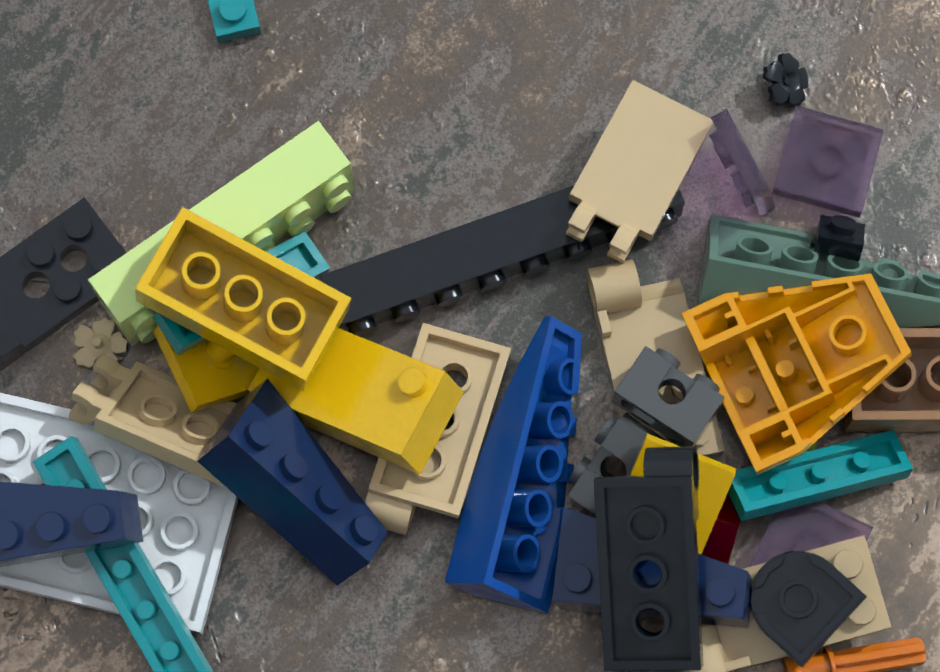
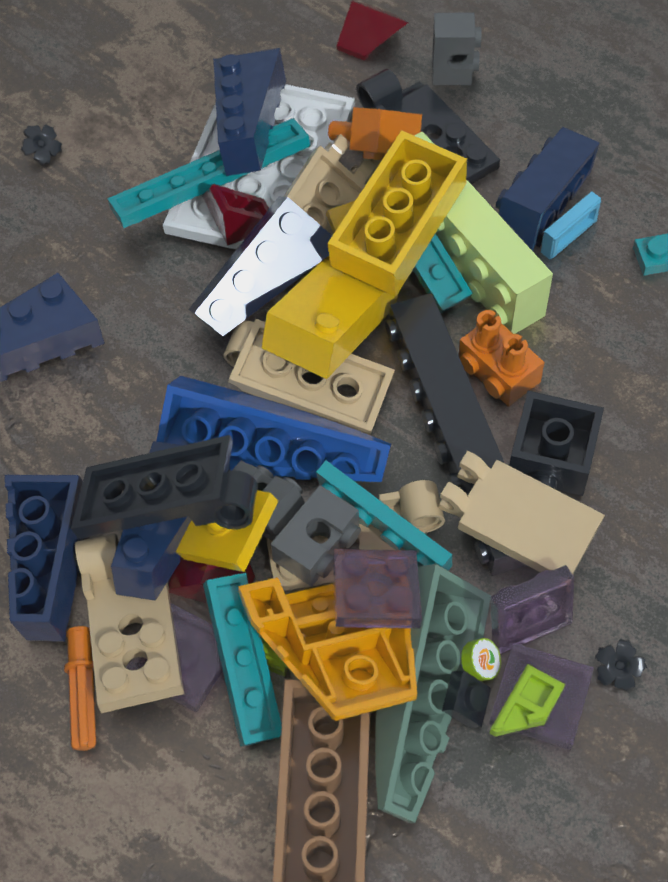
camera: 95 degrees right, 15 degrees down
black tile [750,551,867,668] -> none
none -> dark red slope [202,184,269,246]
none -> teal plate [316,460,452,571]
none -> orange brick [328,107,422,160]
none -> plate [333,549,422,628]
none -> orange brick [458,310,545,407]
none -> tile [461,638,501,681]
none -> lime tile [489,664,565,737]
none -> dark blue wedge [495,127,600,251]
none -> black brick [509,390,604,496]
none -> medium azure tile [541,191,601,259]

